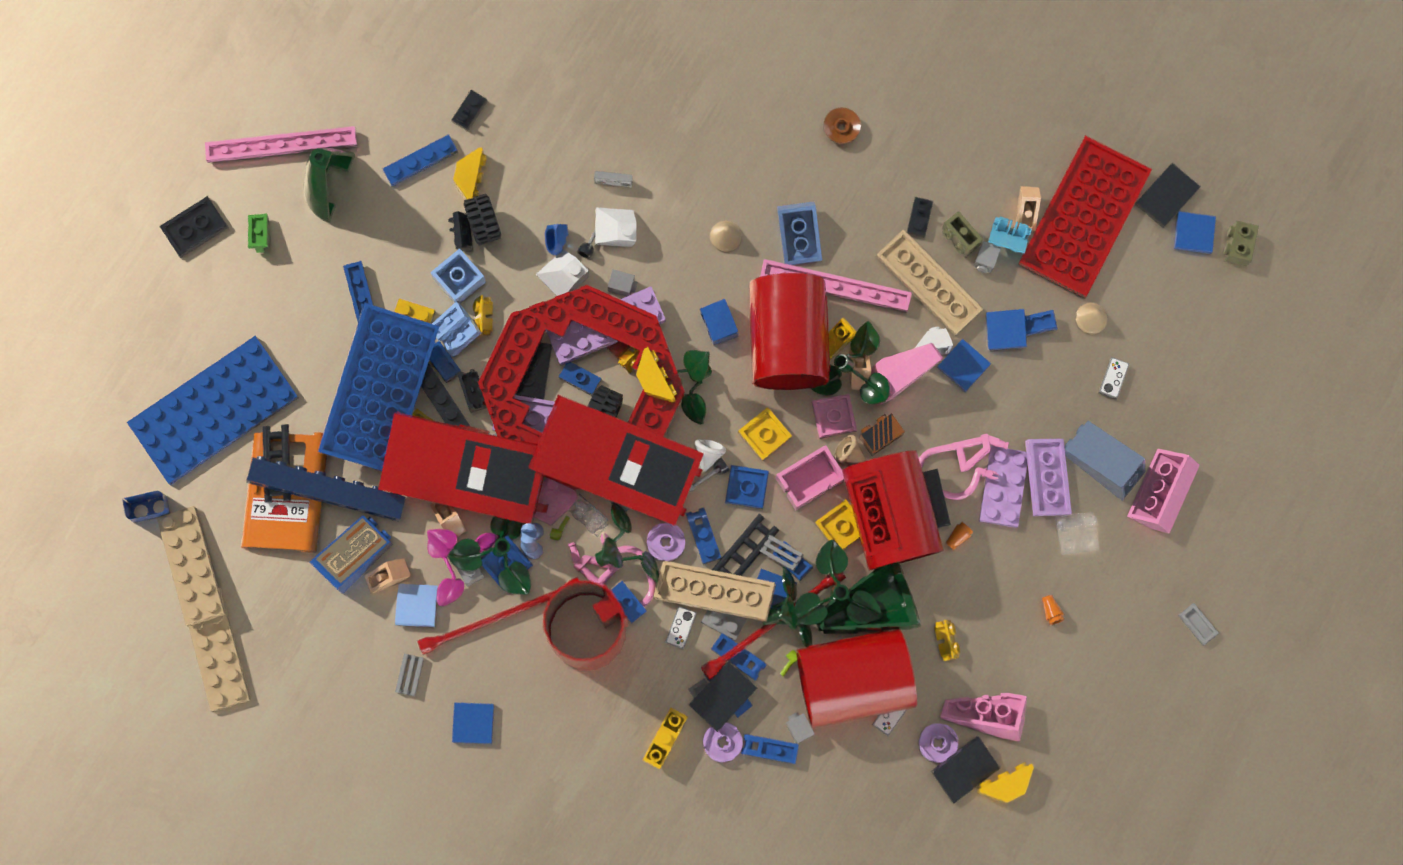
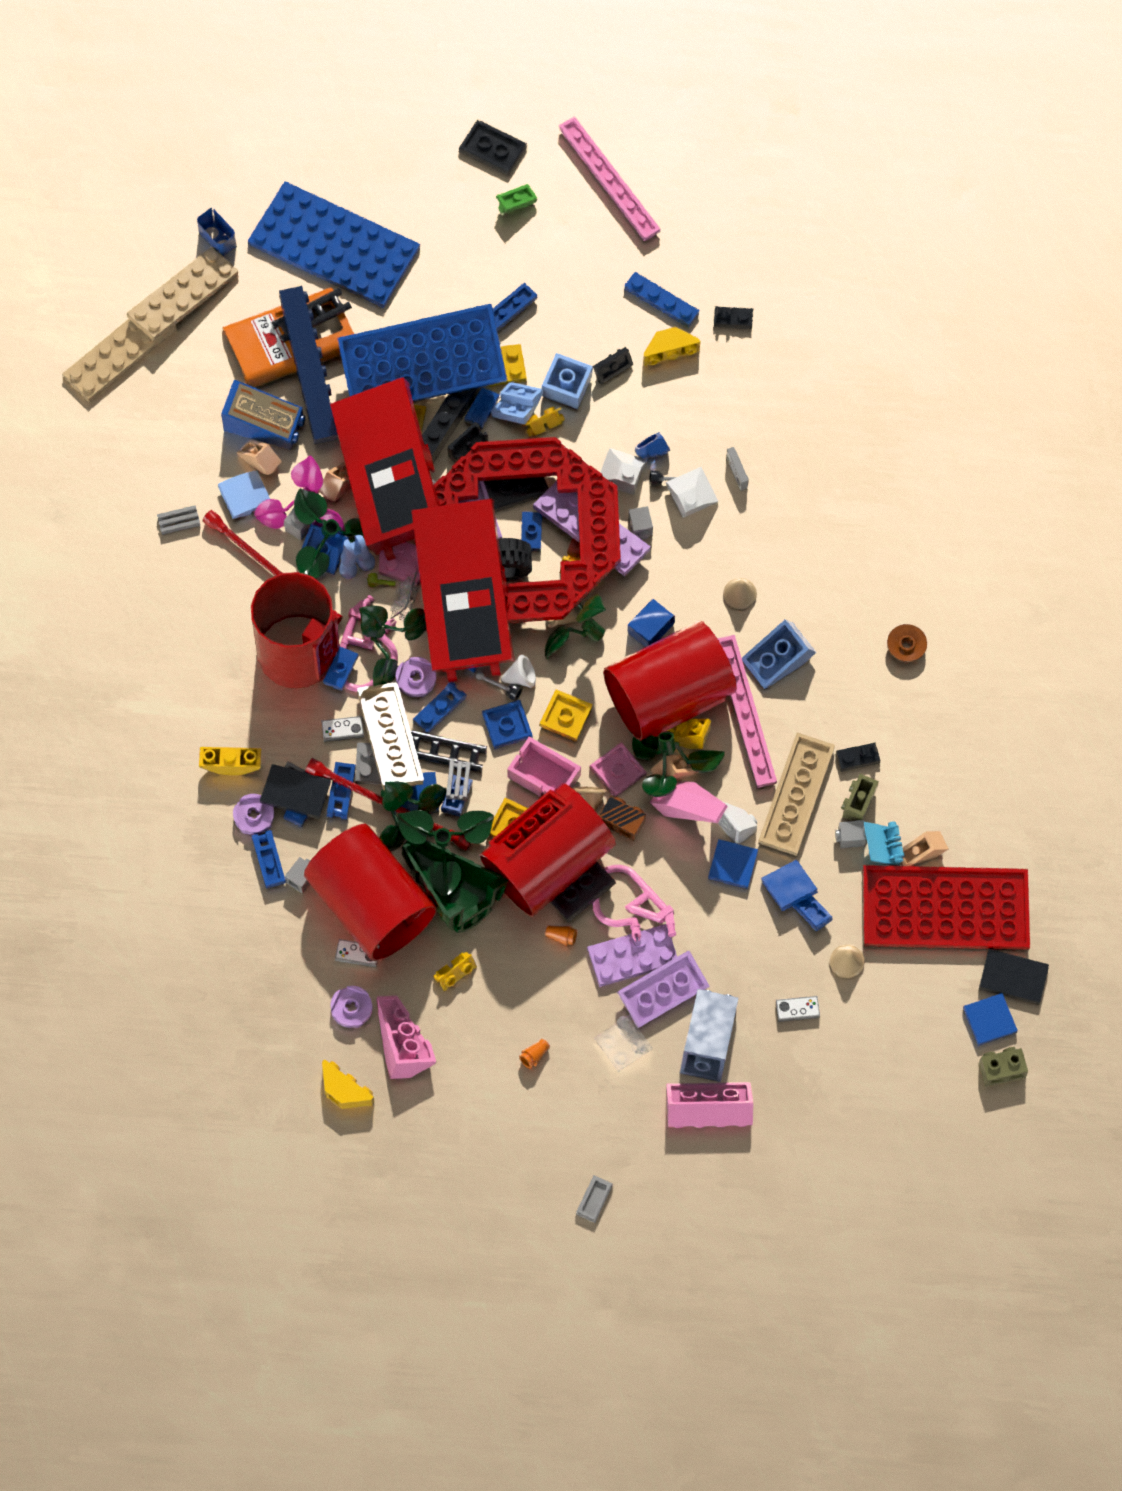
camera: 65 degrees right, 10 degrees down
dark green cone [304,148,355,223] -> none
blue tile [452,703,494,744] -> none
black tyre [463,194,501,246] -> none
yellow slope [636,347,677,402] -> none
black tile [931,736,1000,804] -> none

